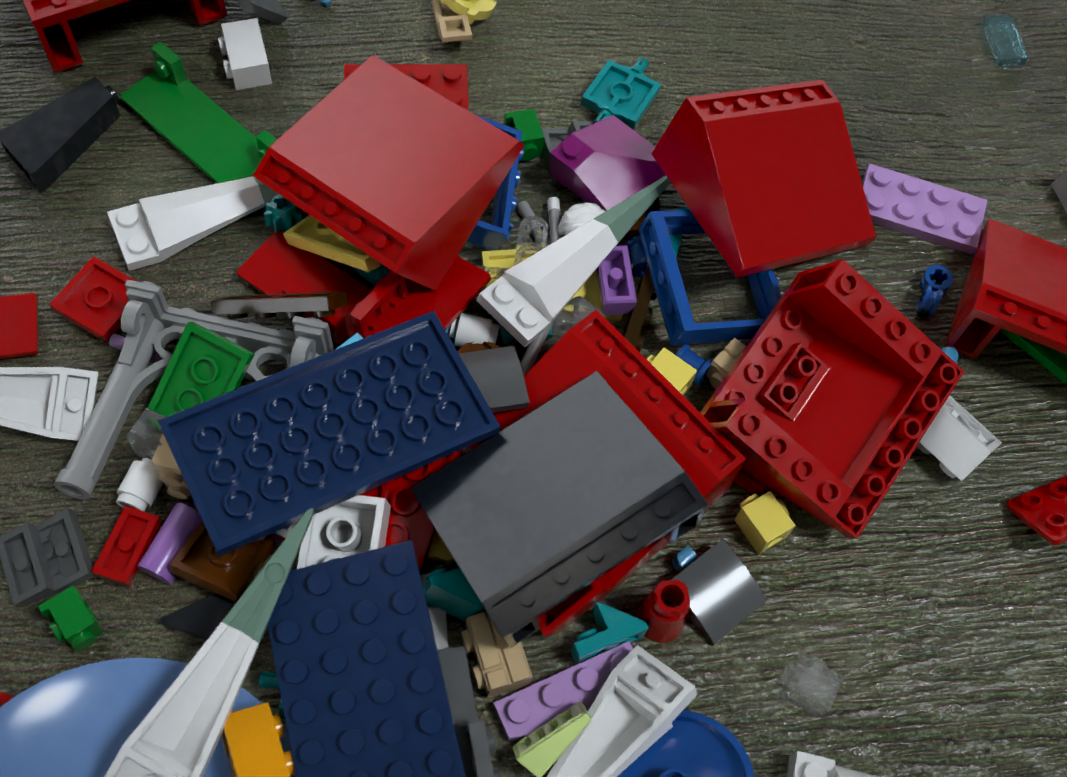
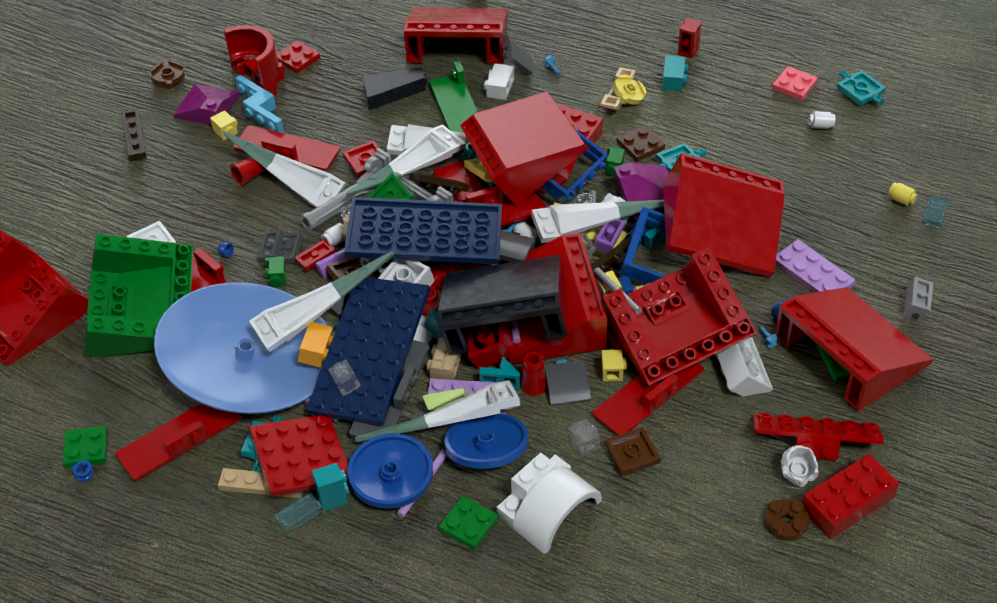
camera: 40 degrees right, 15 degrees down
none -> white plate [346,124,466,197]
none -> red bracket [592,363,704,436]
none -> light grey bar [593,267,642,315]
none -> reddish brown plate [605,427,661,477]
none -> reddish brown plate [617,125,665,162]
none -> light yellow brick [888,182,917,206]

